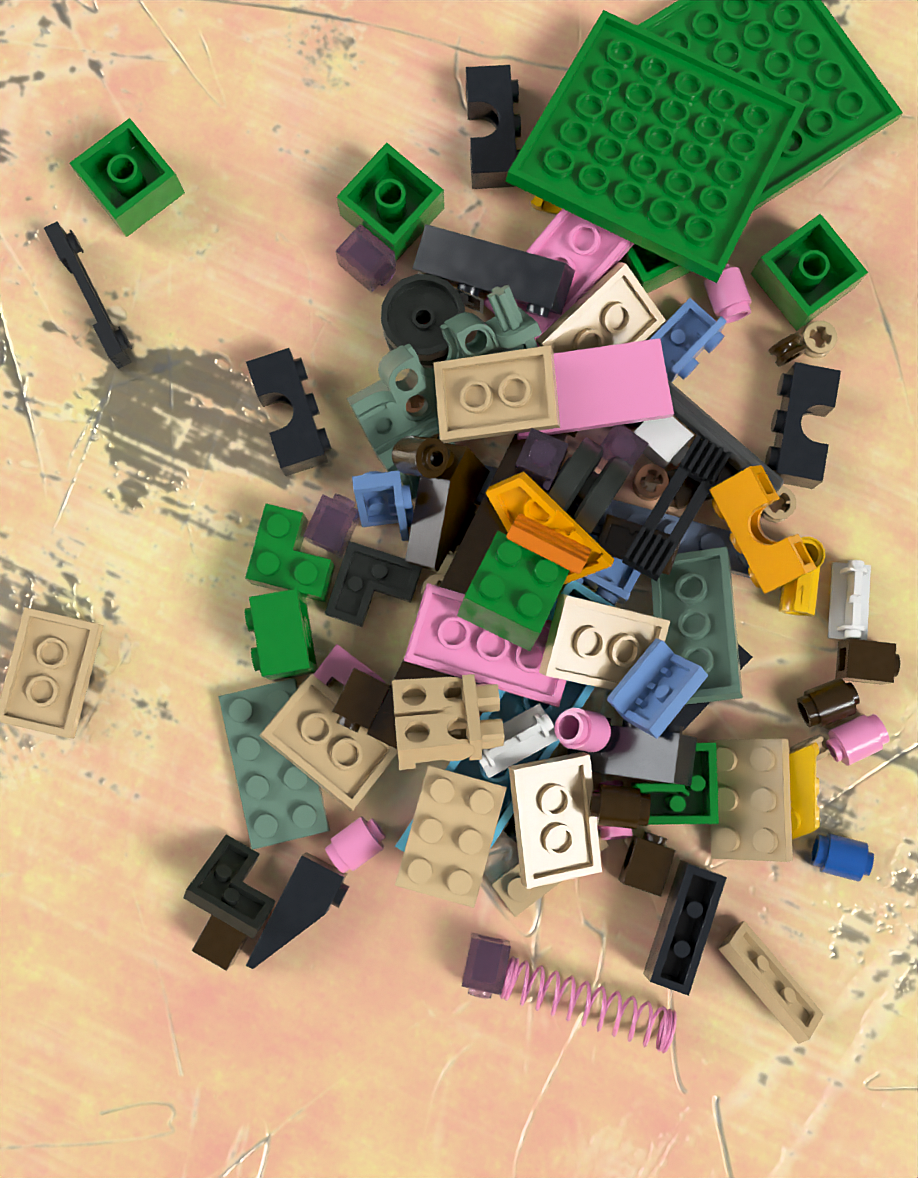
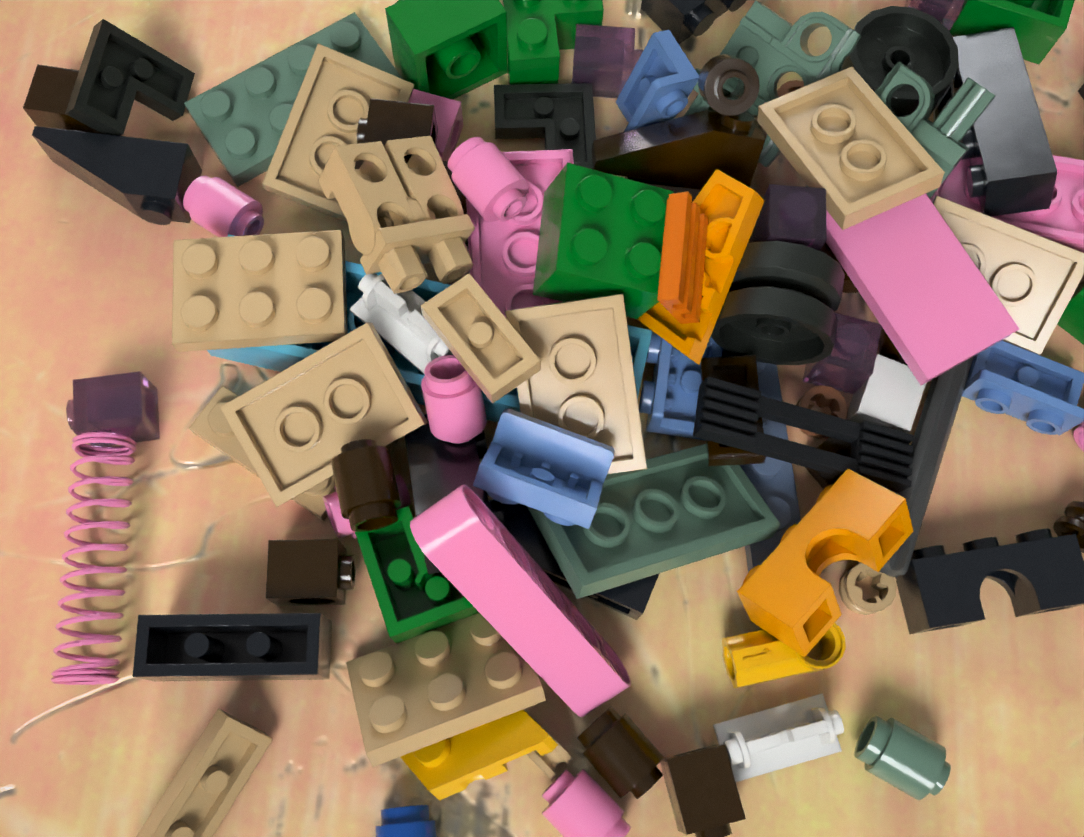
camera: 65 degrees right, 10 degrees down
none -> bright pink beam [410,485,631,717]
none -> tan plate [420,273,541,404]
none -> bright pink brick [448,137,529,222]
none -> sand green brick [854,716,951,800]

